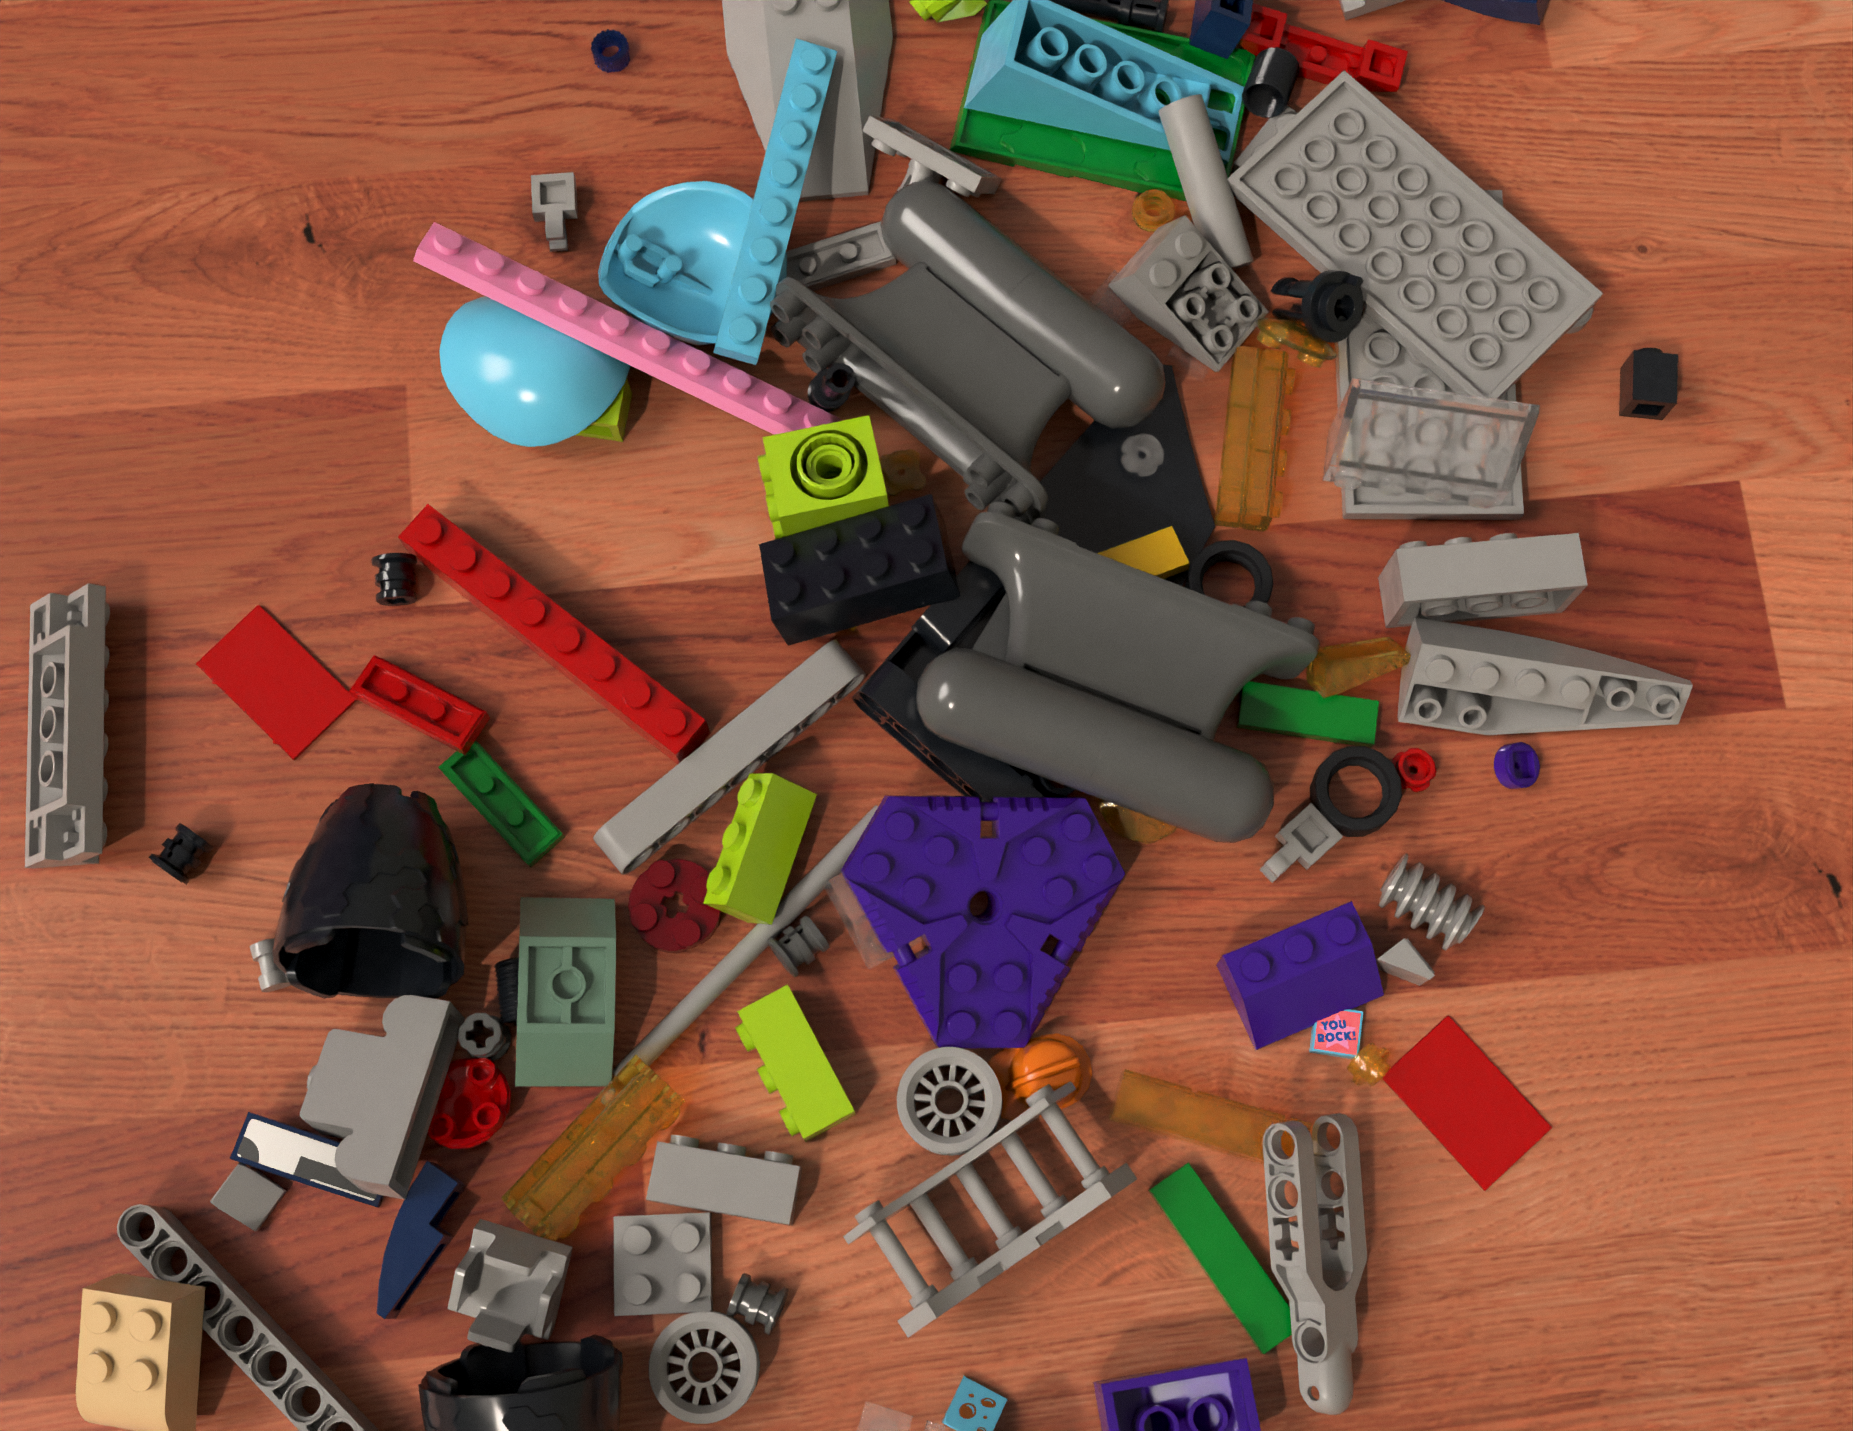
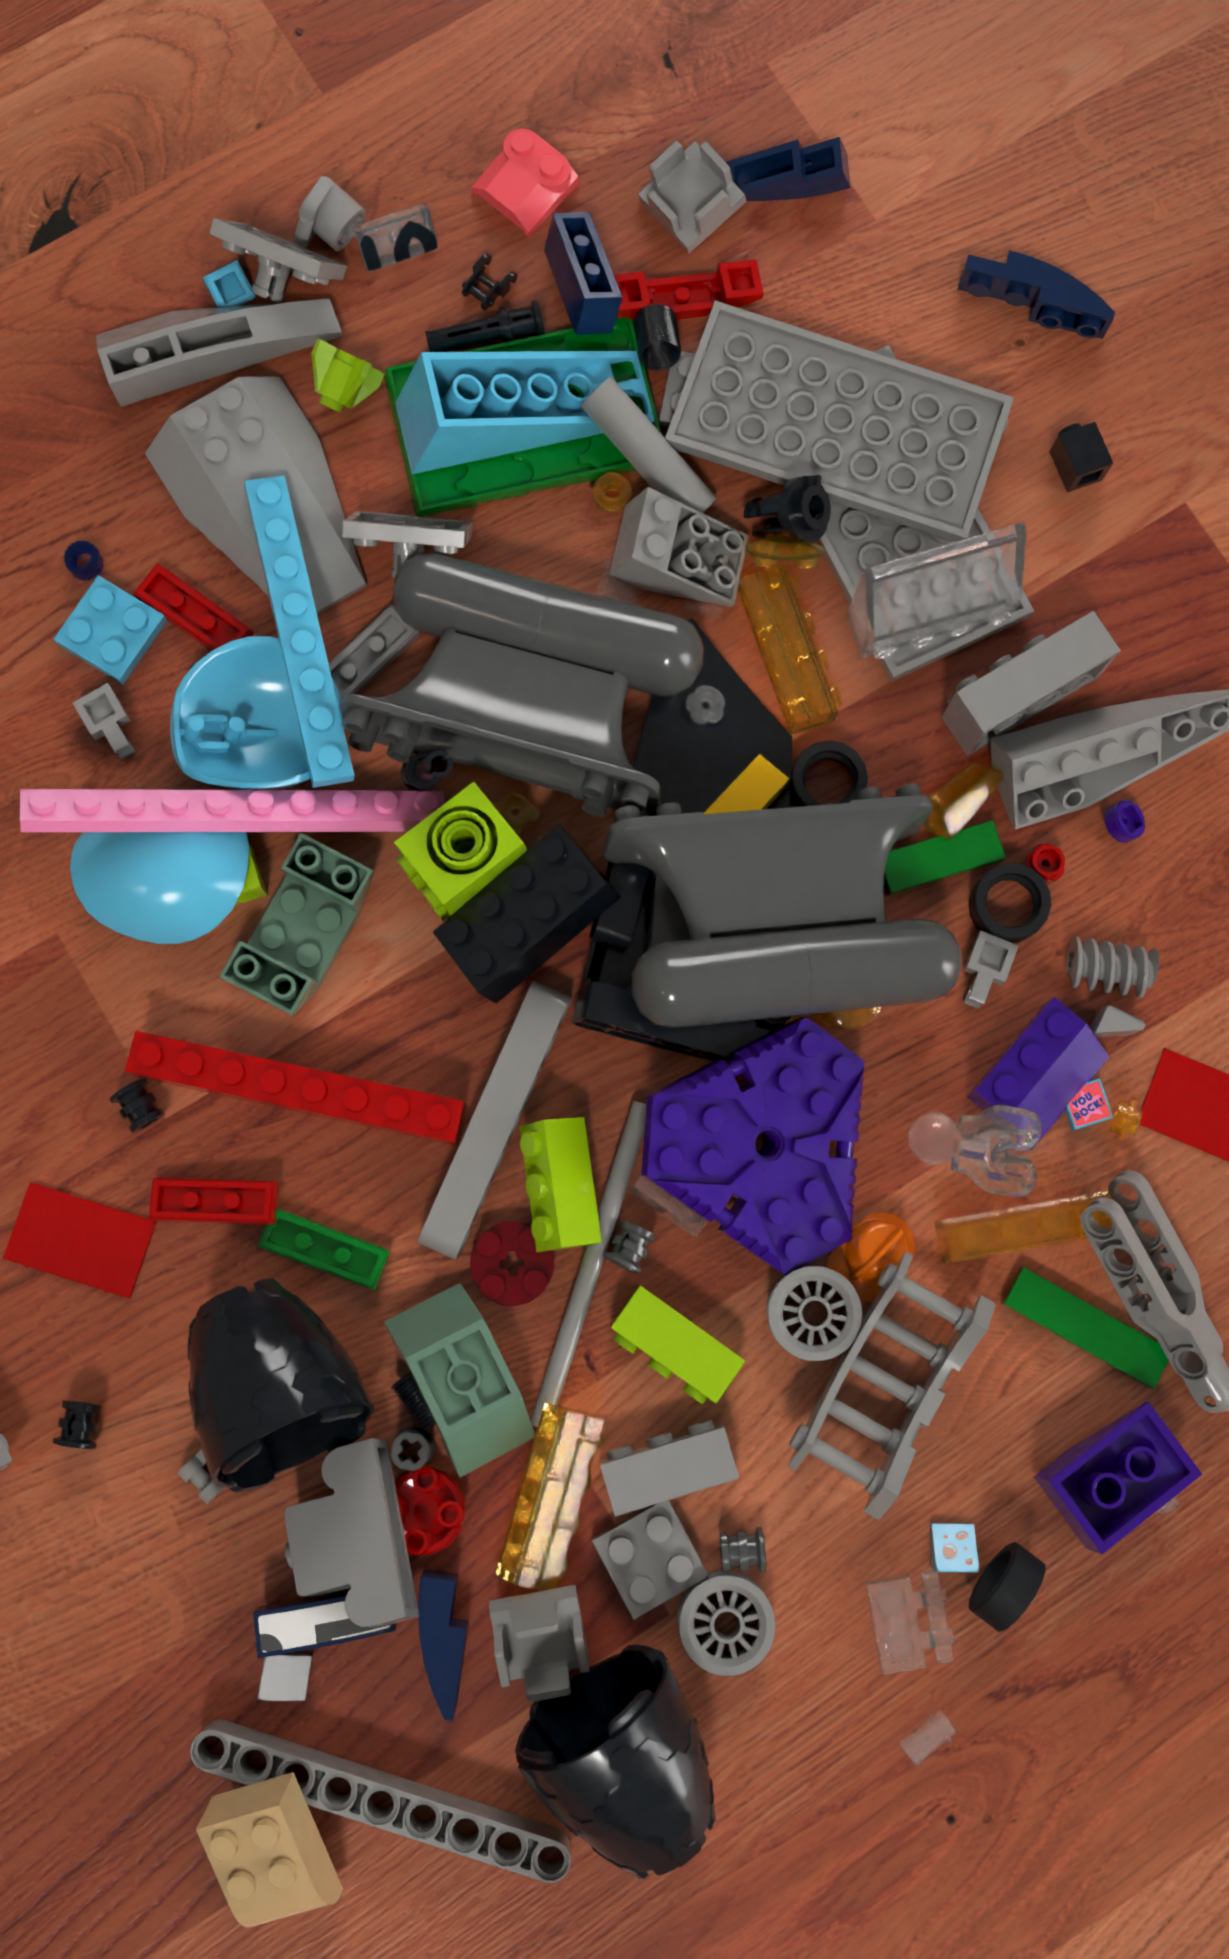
camera: 30 degrees left, 5 degrees up
none -> medium azure plate [53,575,168,685]
none -> red tile [133,563,254,651]
none -> sand green slope [219,833,374,1016]
none -> clear piece [908,1105,1042,1197]
none -> dark blue slope [958,250,1115,339]

